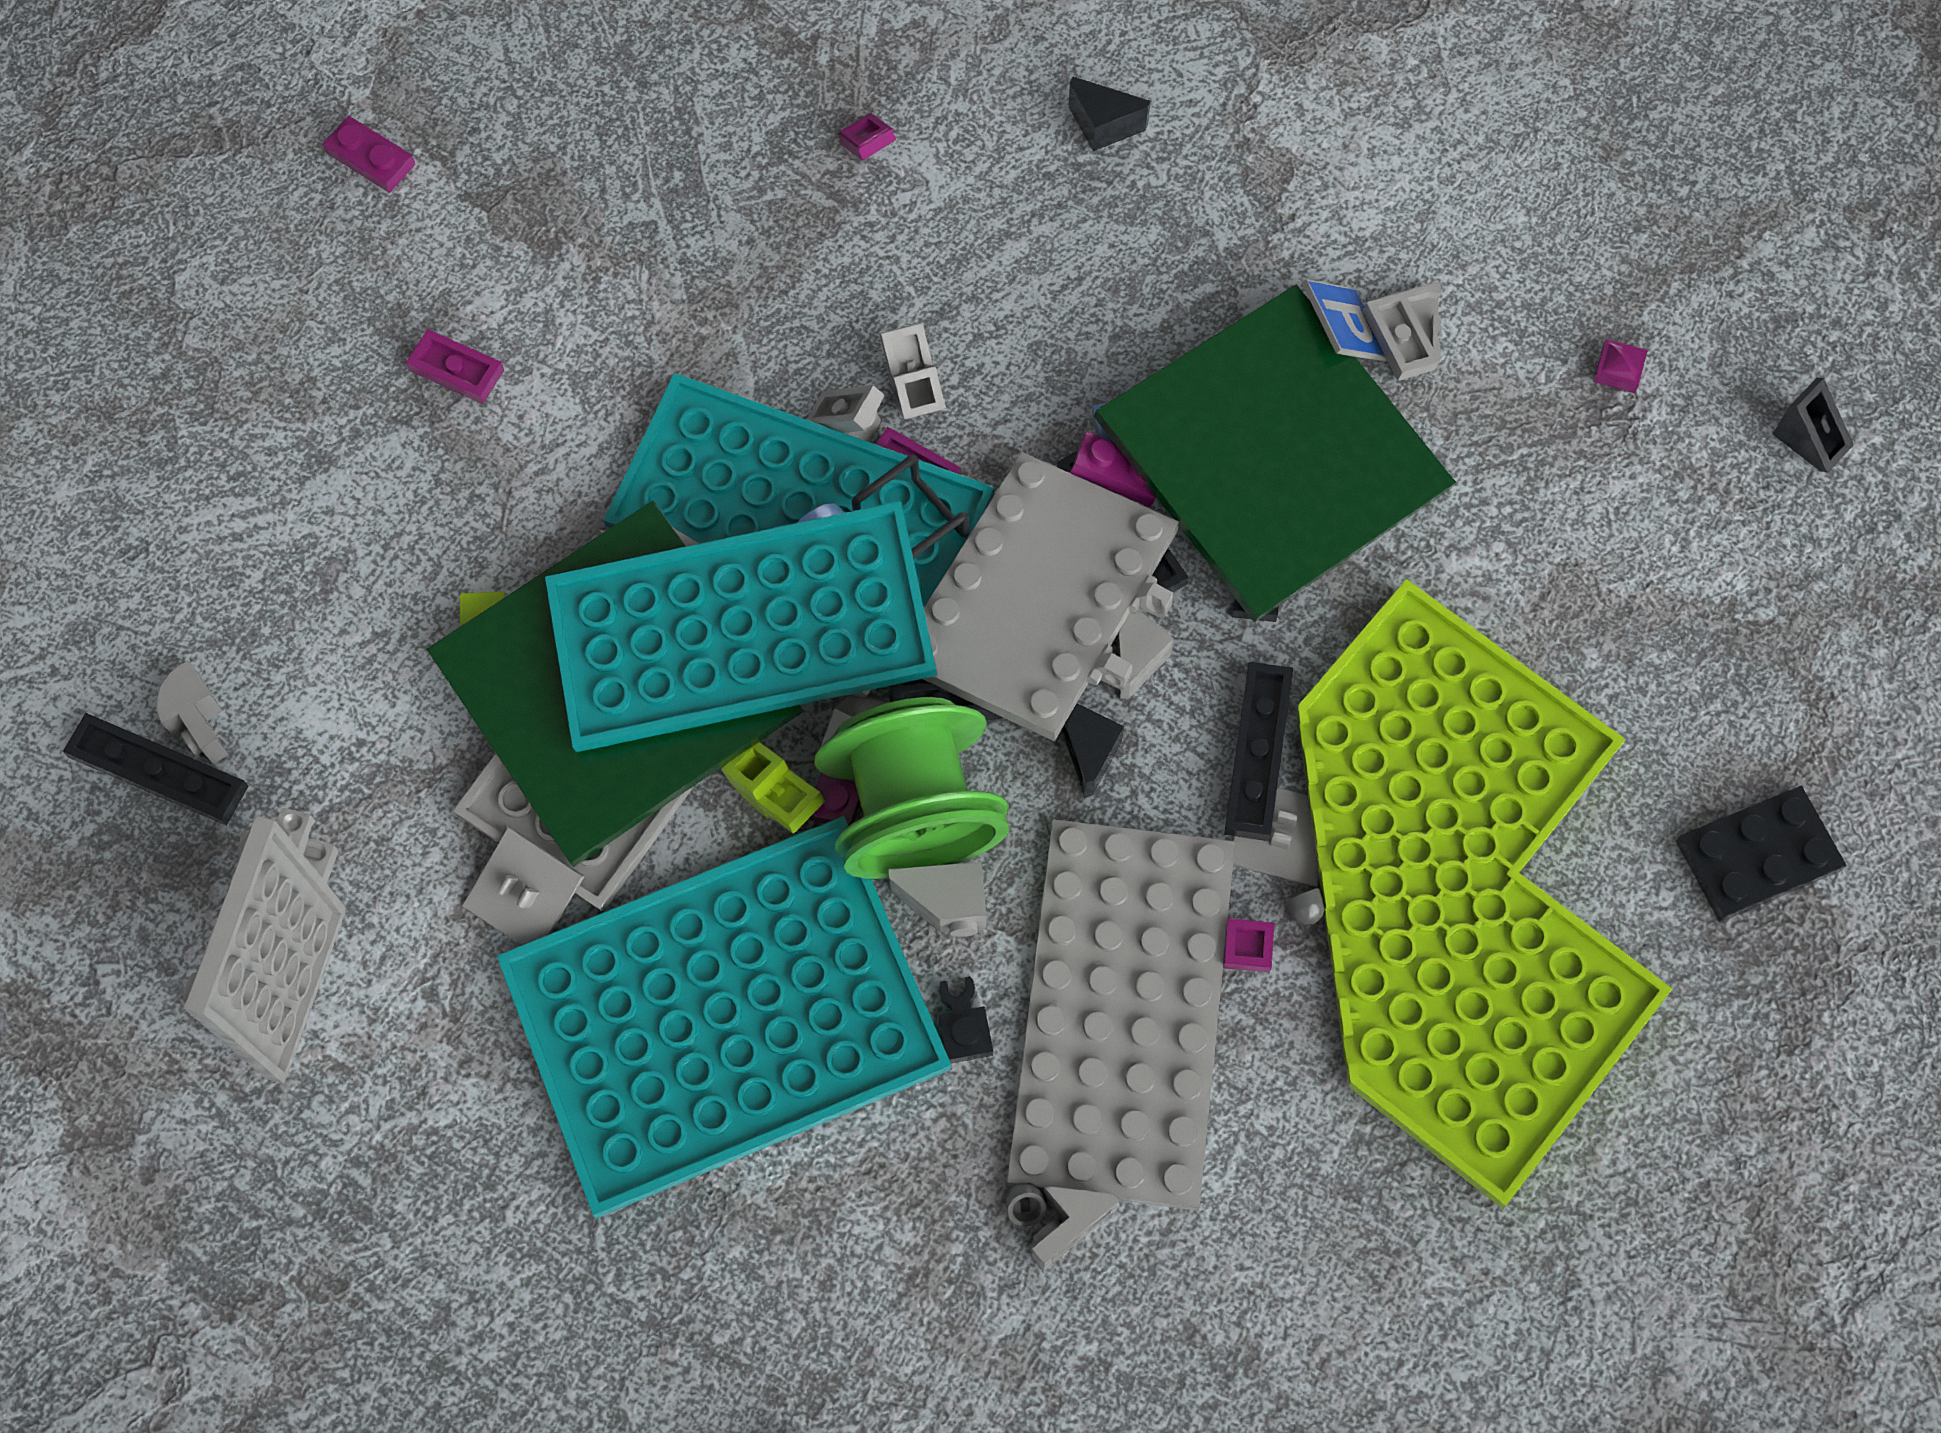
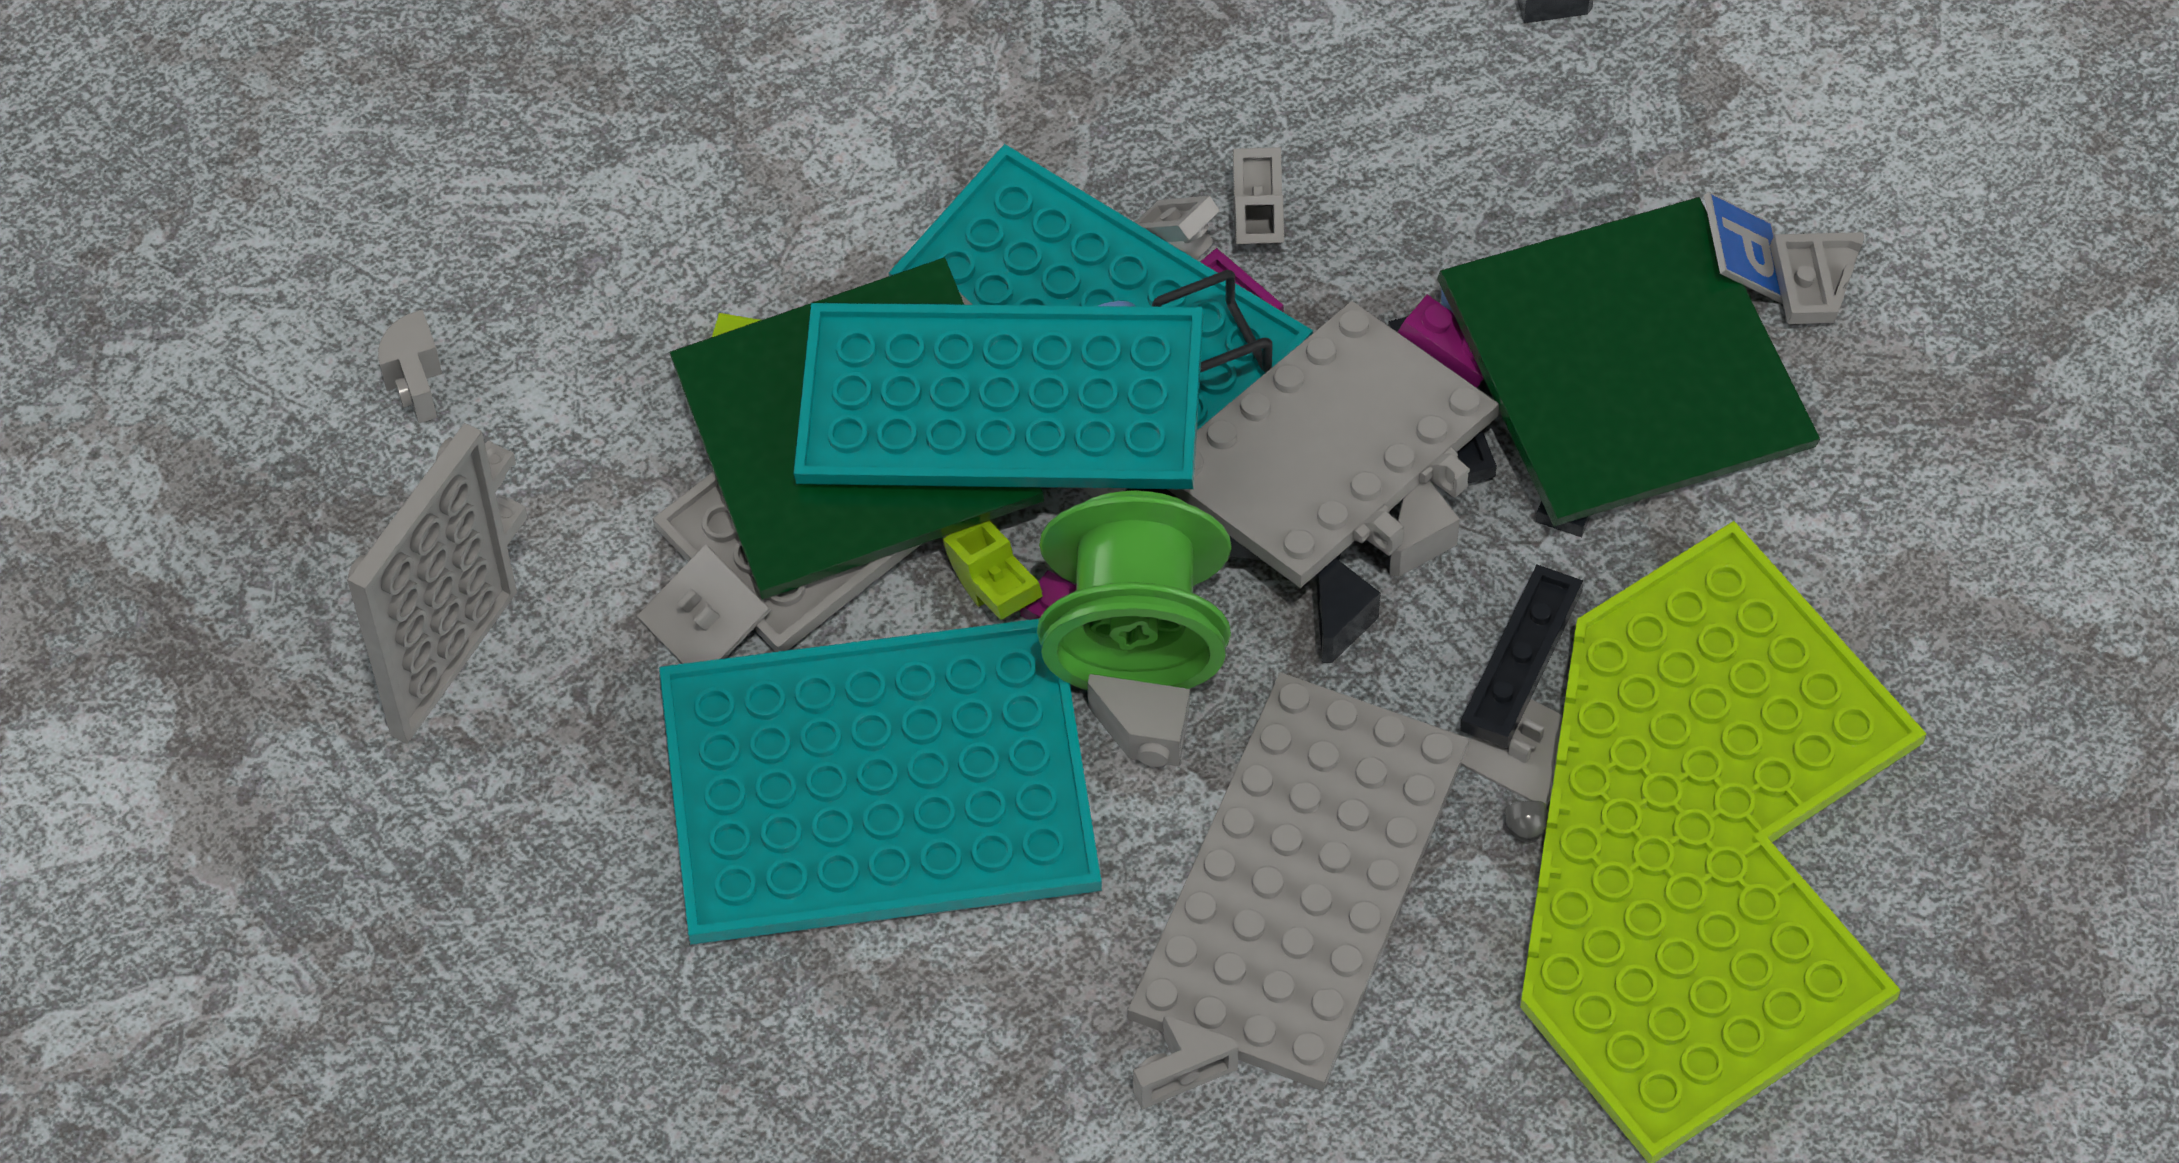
camera: 15 degrees right, 10 degrees down
black plate [62,713,249,826] -> none
magenta plate [406,329,504,404] -> none
black plate [938,976,994,1064] -> none
dark grey hinge [1006,1183,1046,1226] -> none
magenta plate [1223,918,1275,973] -> none
magenta tile [1593,339,1648,393] -> none
black plate [1676,785,1847,922] -> none

